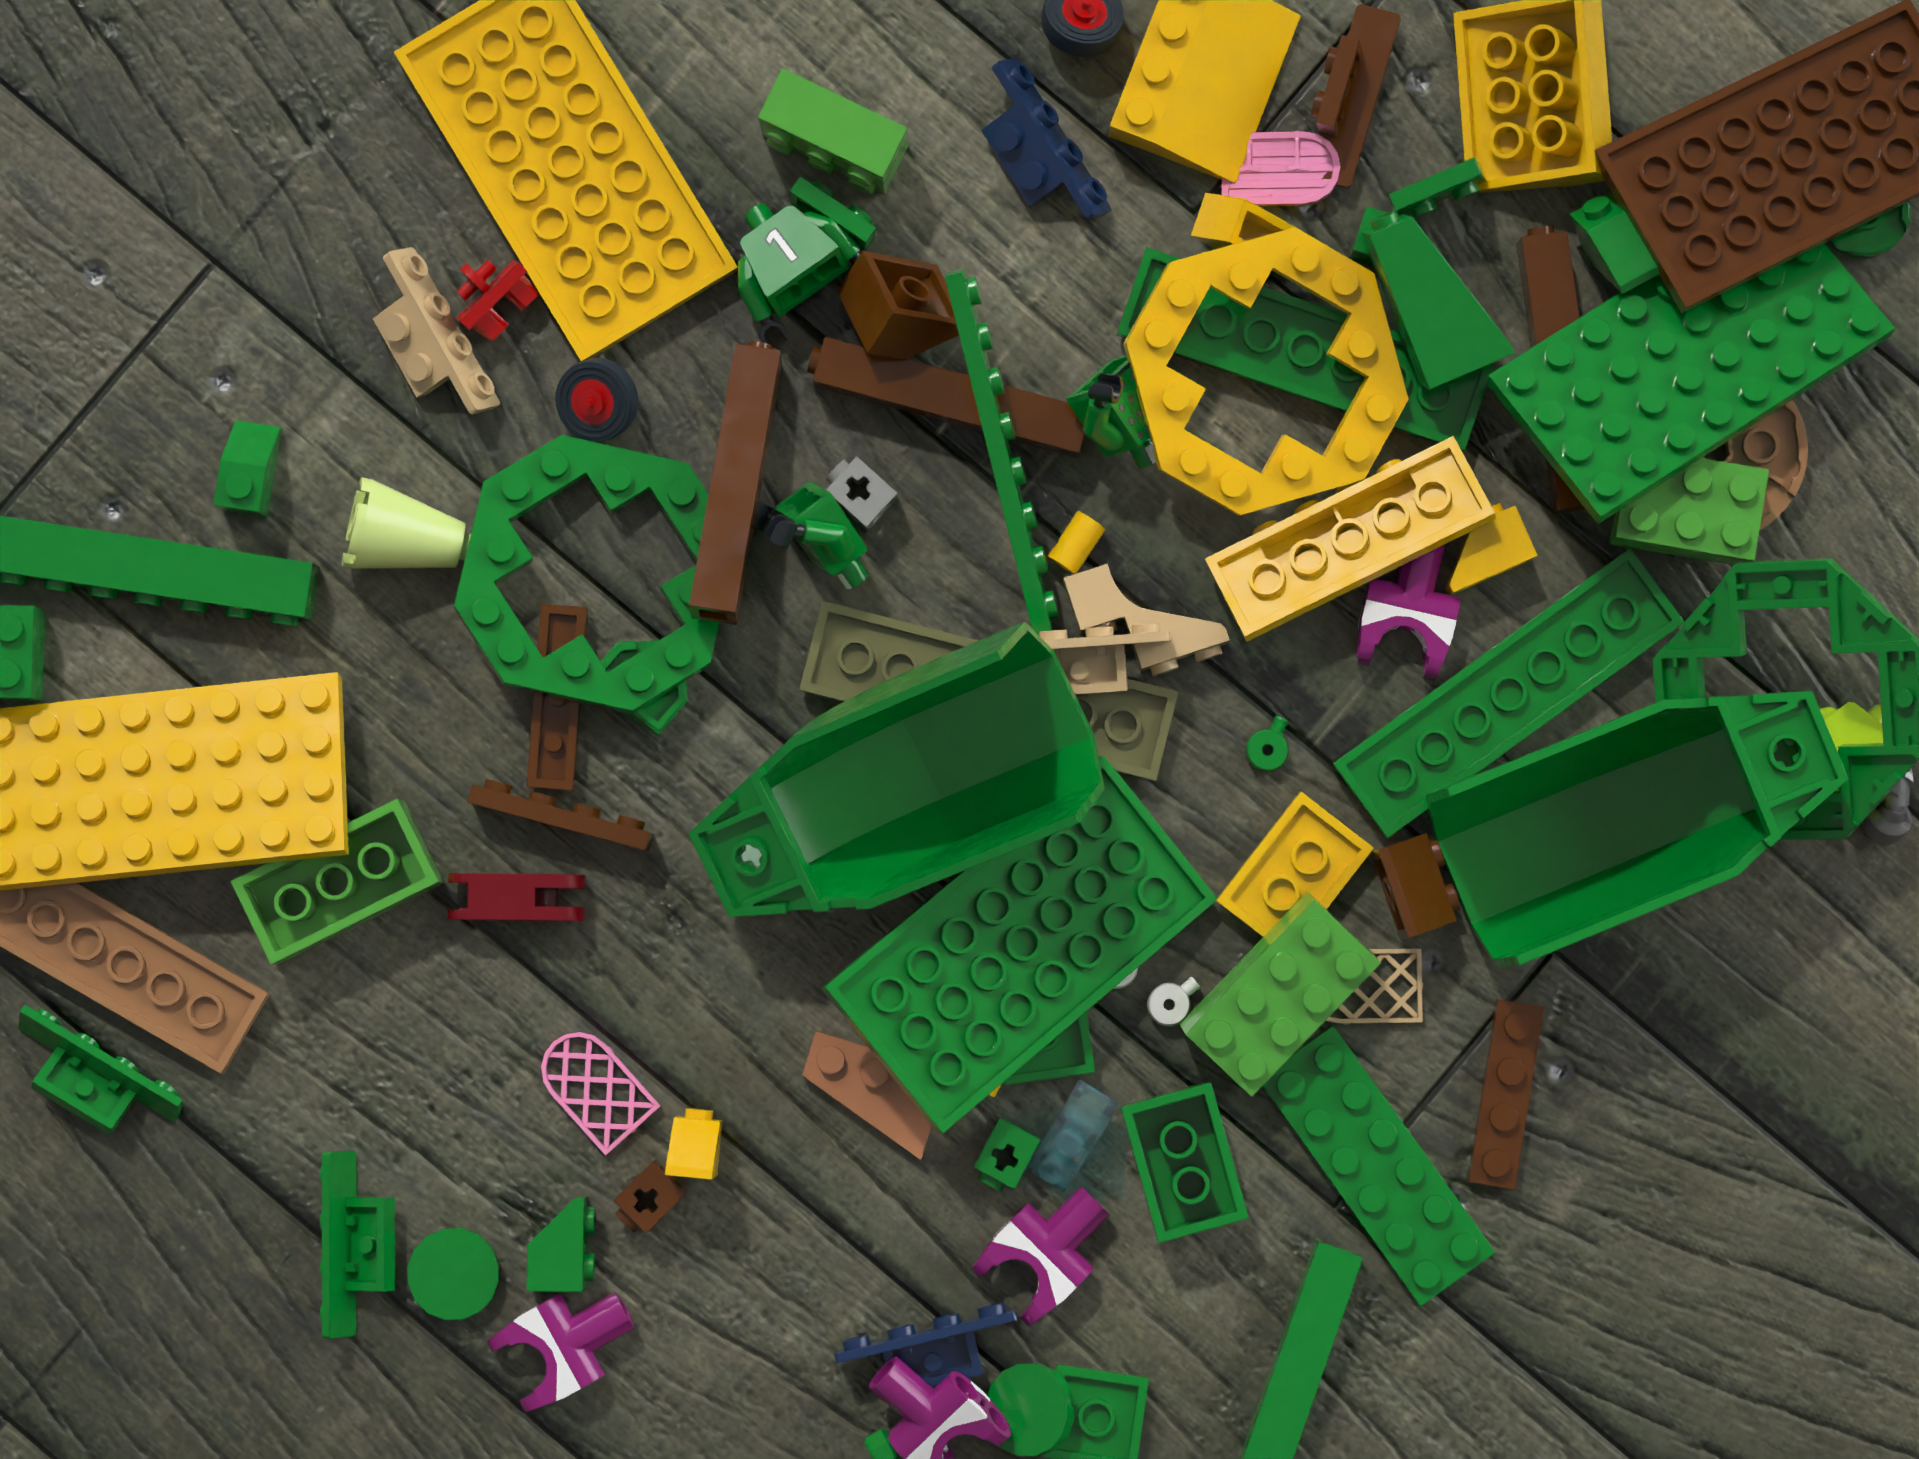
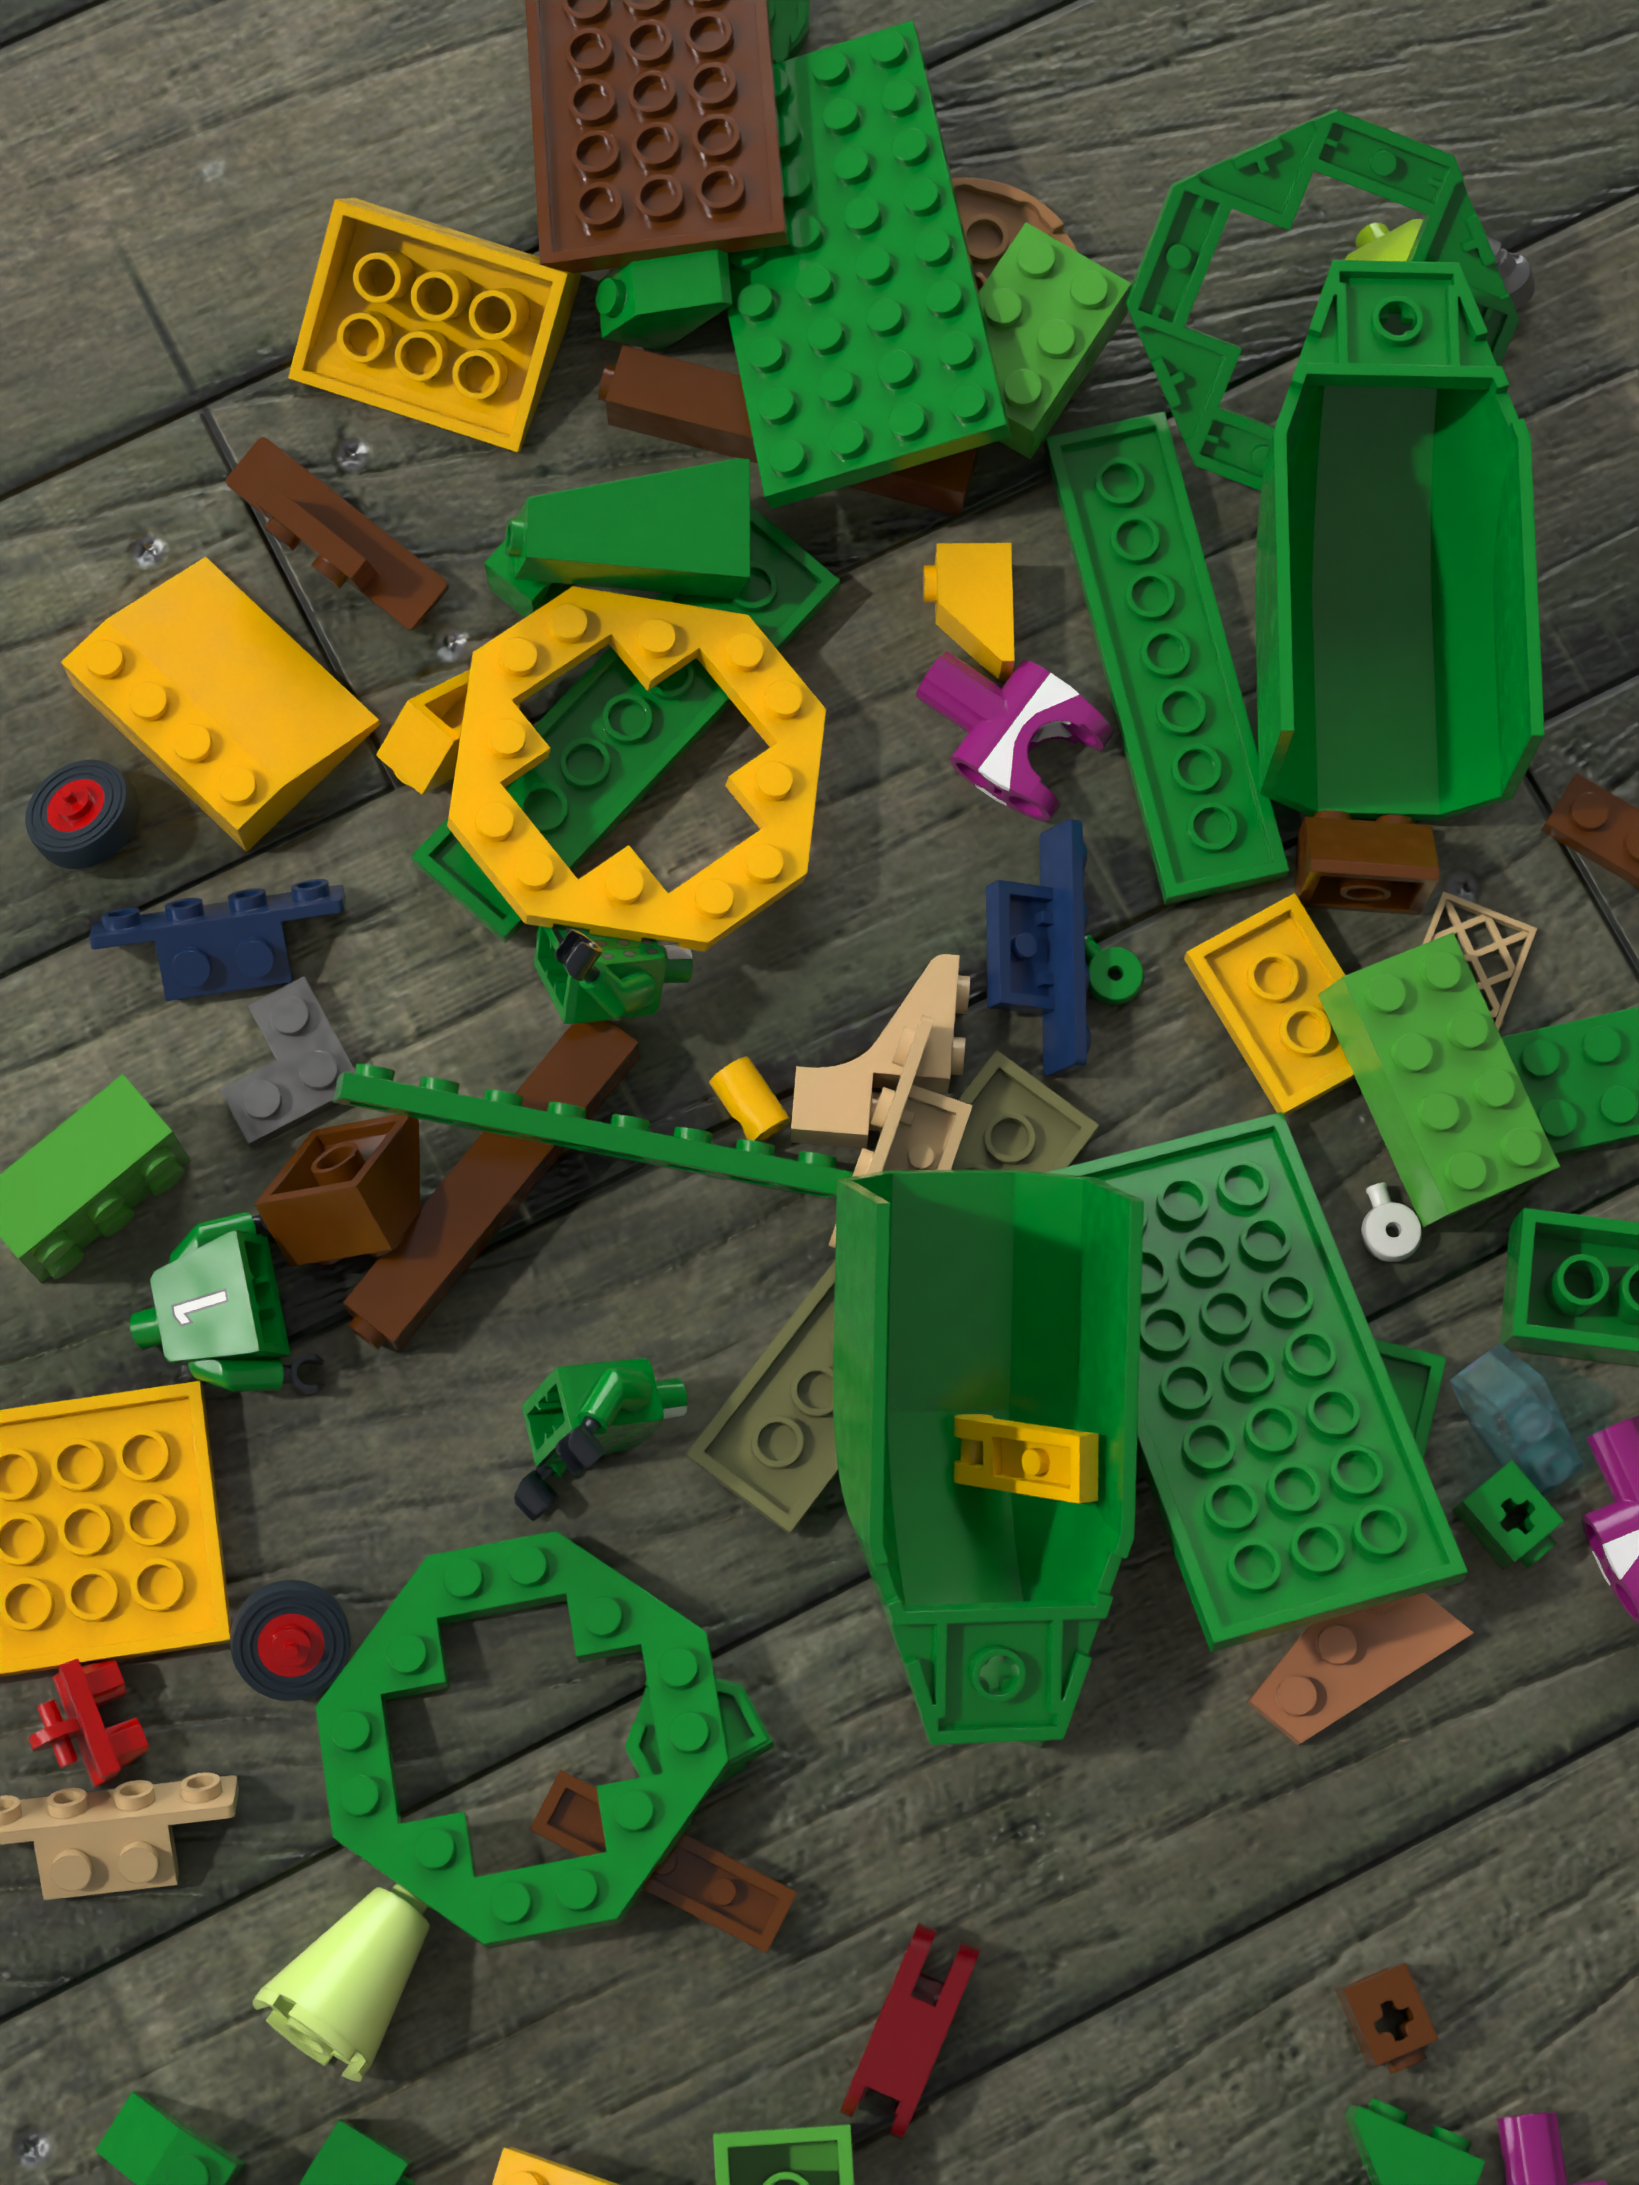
camera: 75 degrees left, 10 degrees down
reddish brown plate [467,779,654,852] -> none
bright pink window [541,1032,661,1156] -> none
yellow slope [665,1108,723,1180] -> none
reddish brown brick [689,341,782,625] -> none
green plate [789,176,876,252] -> none
light grey brick [826,456,898,532] -> none
yellow plate [1205,436,1496,642] -> none
bright pink window [1222,131,1341,206] -> none
green plate [1389,157,1487,220] -> none
none -> flat silver plate [220,976,355,1149]
none -> yellow plate [954,1414,1098,1504]
none -> dark blue bracket [986,819,1091,1077]

